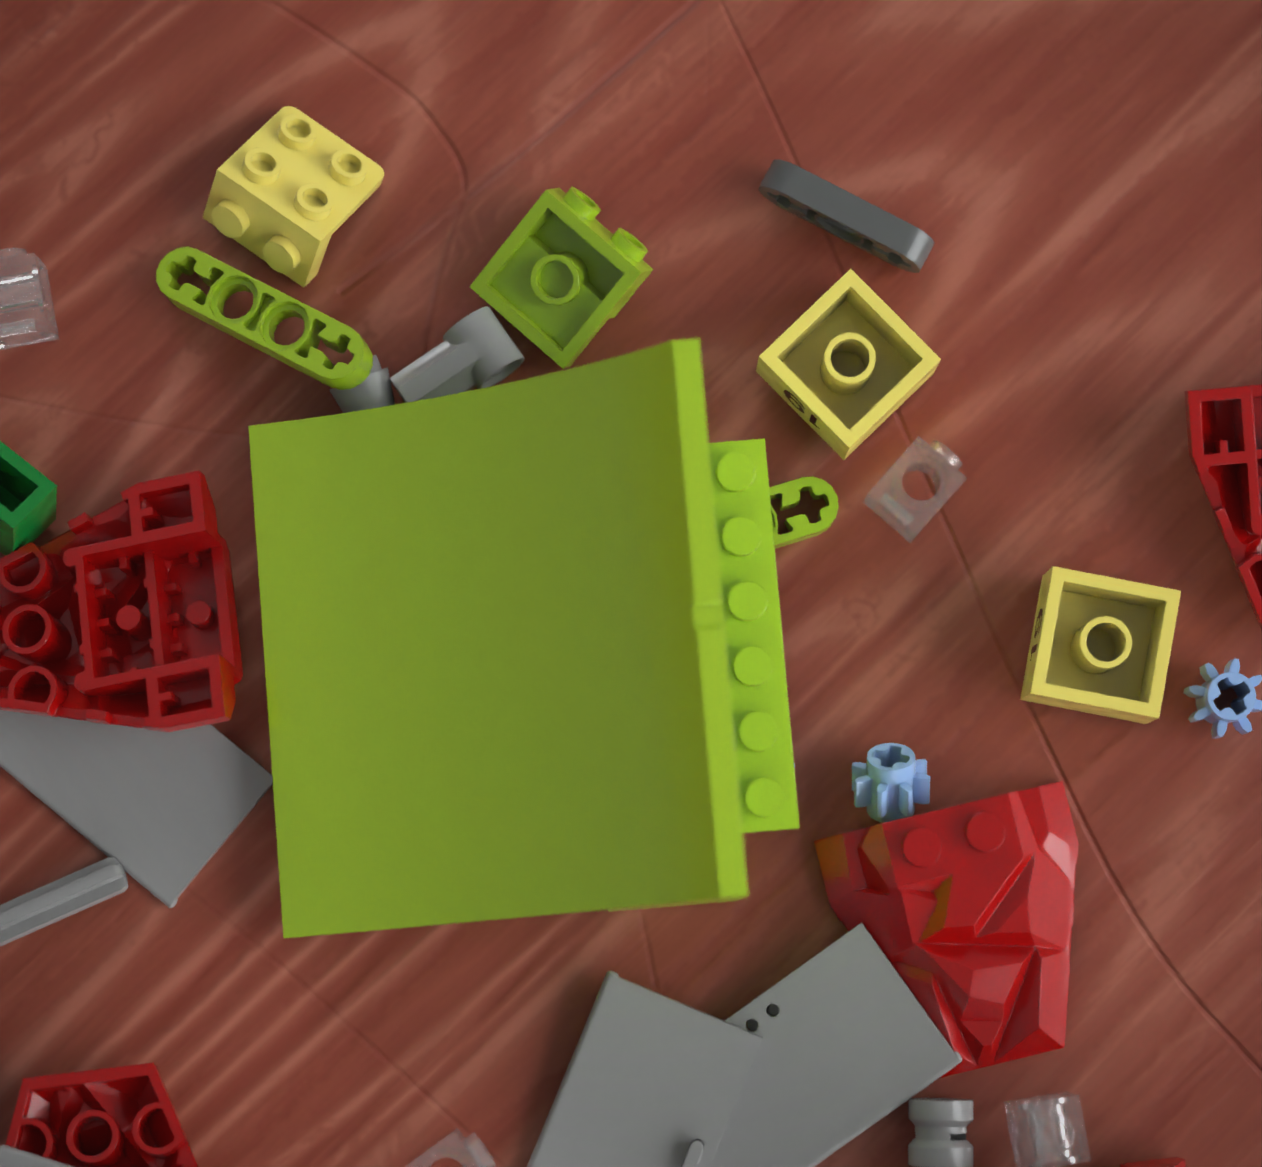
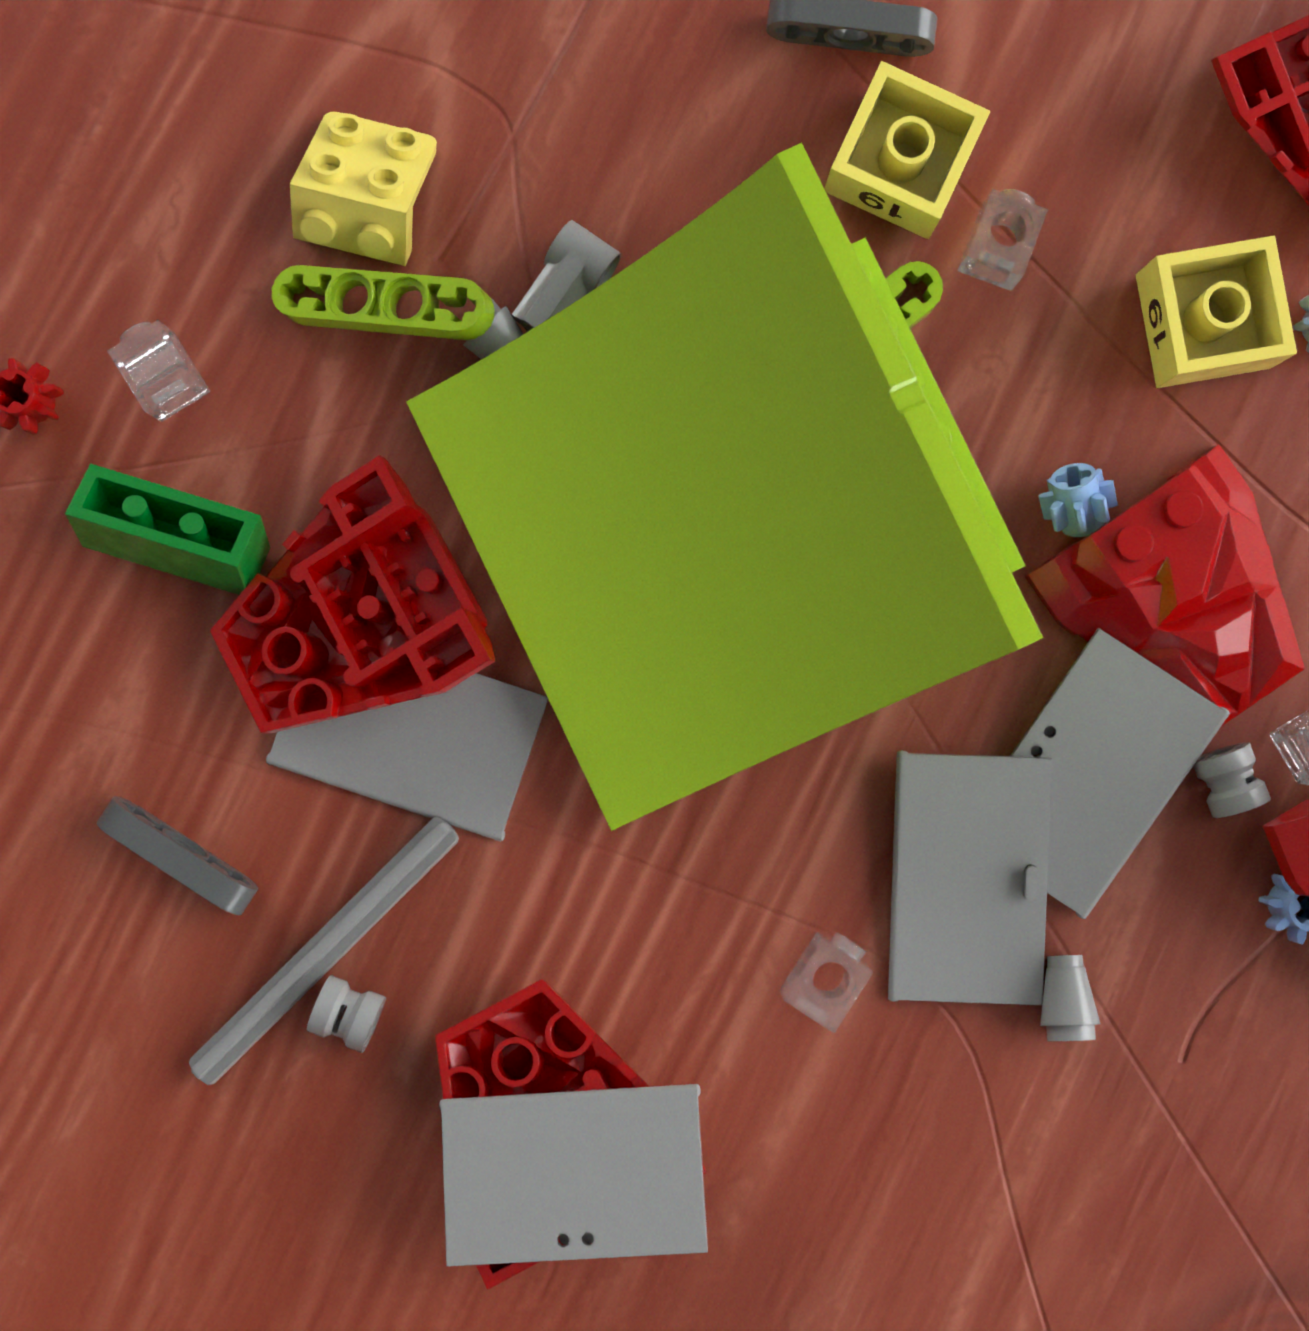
camera: 25 degrees left, 5 degrees up
lime plate [469,187,653,369] -> none

